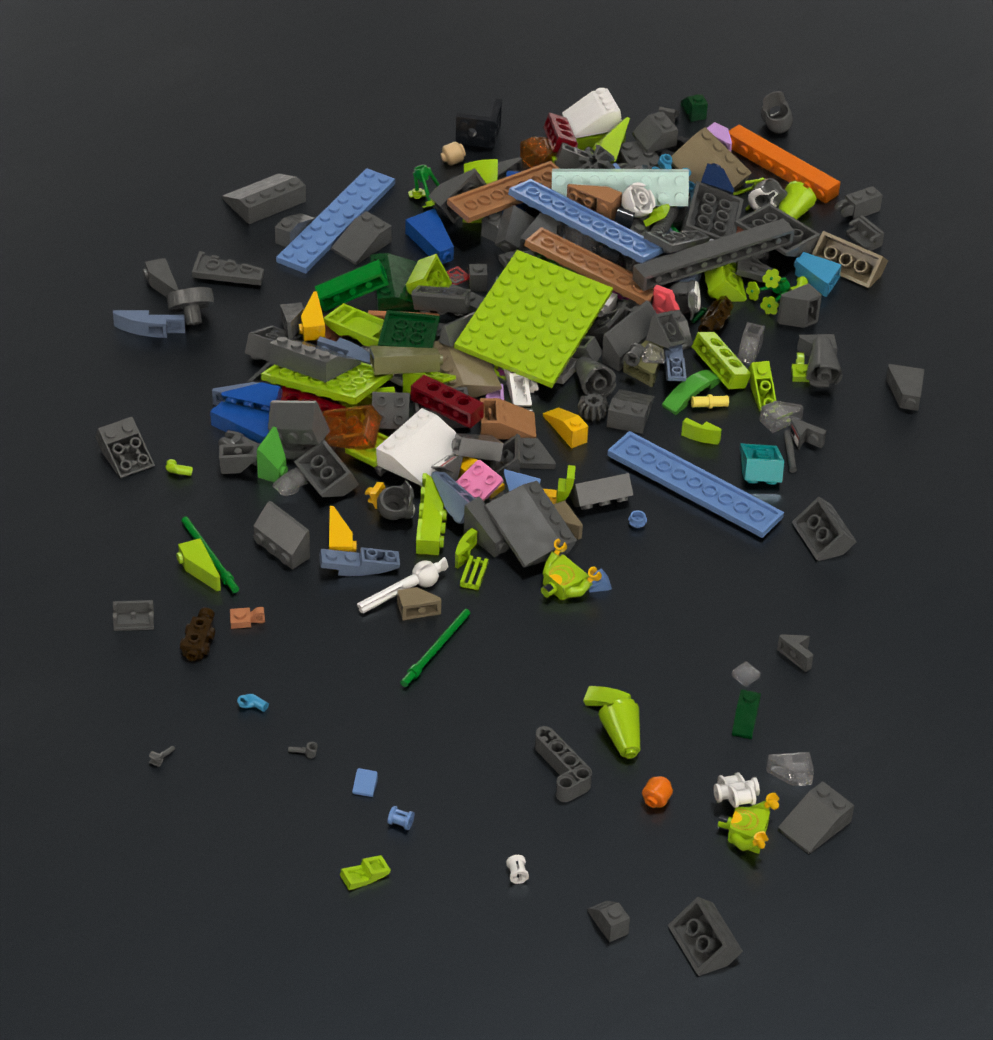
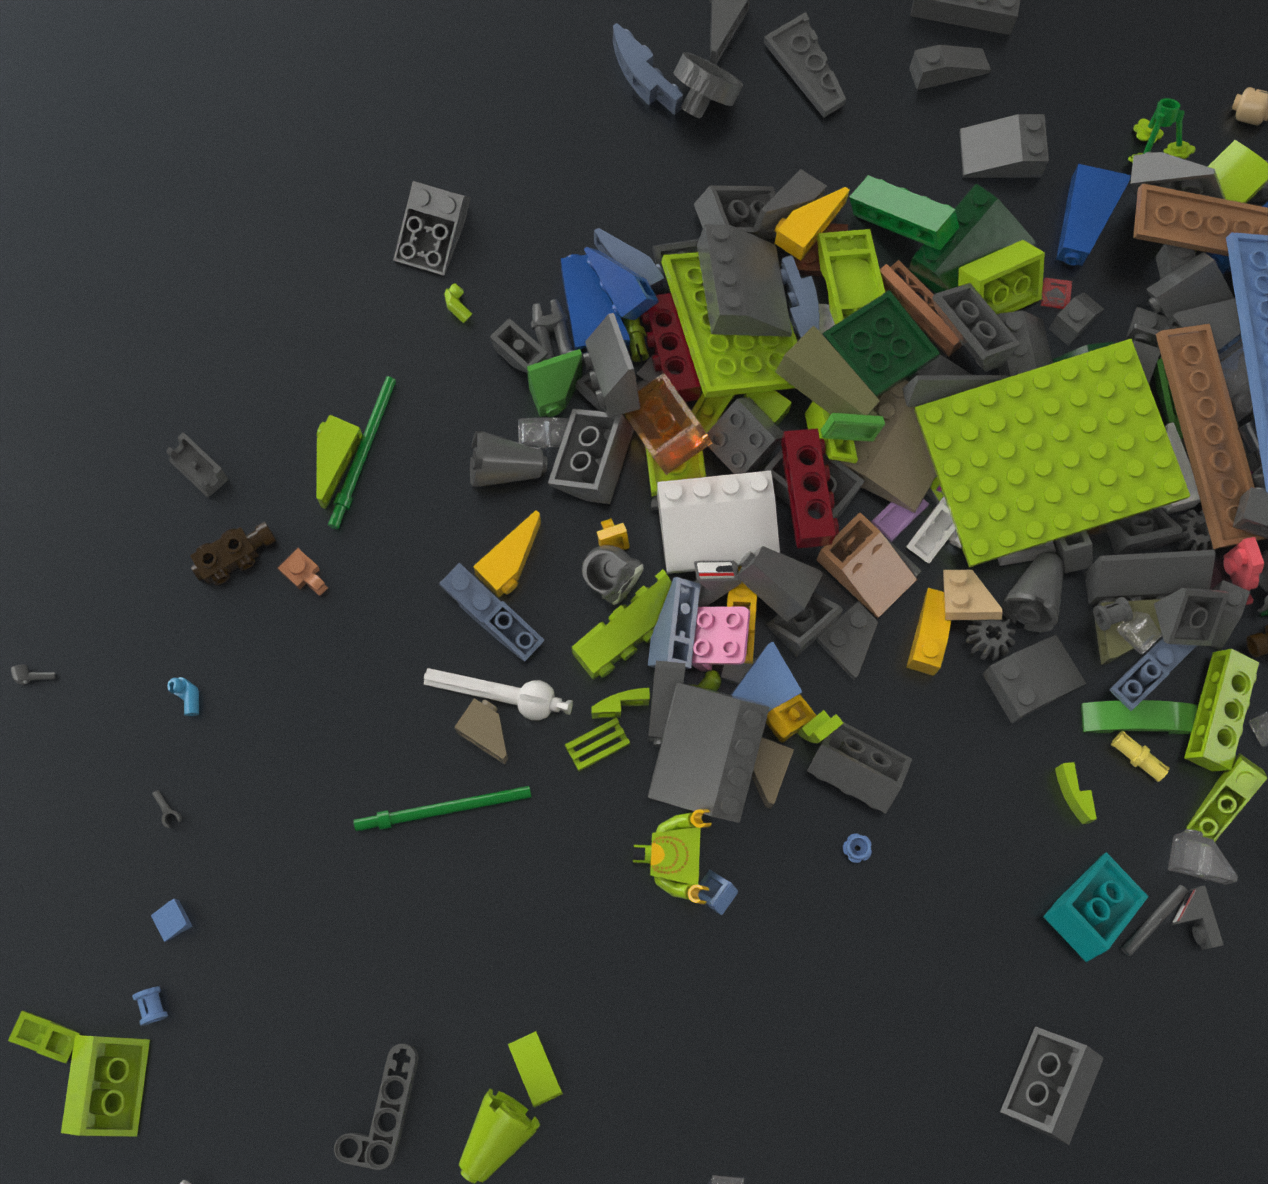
camera: 45 degrees right, 30 degrees up
dark grey slope [253,501,310,569] -> none
medium blue plate [276,168,395,274] -> none
medium blue plate [607,431,784,538] -> none
none -> lime slope [61,1035,150,1137]
none -> dark grey cone [470,431,547,487]
none -> bright green tile [821,413,885,442]
none -> tan wing [943,570,1002,620]

